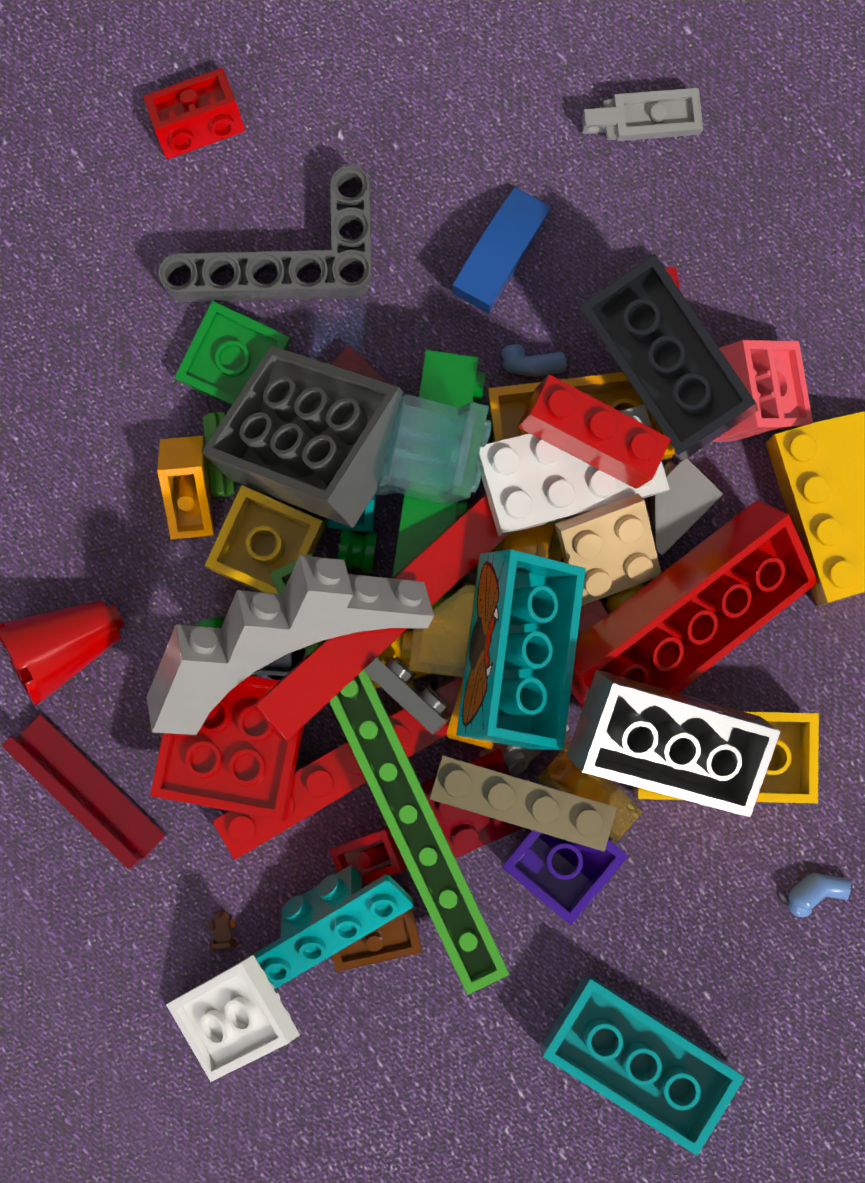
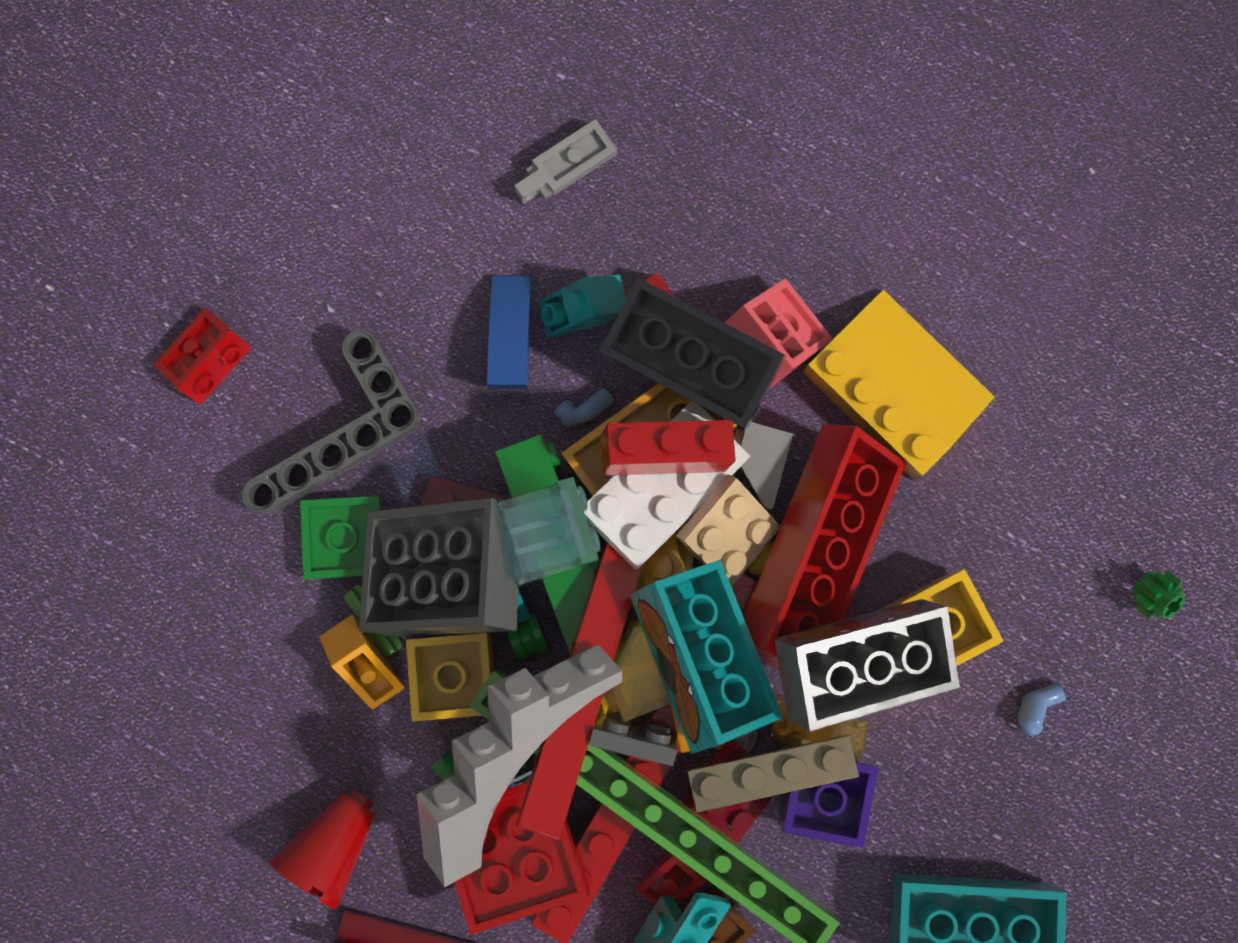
camera: 30 degrees left, 0 degrees up
none -> teal slope [539,275,626,338]

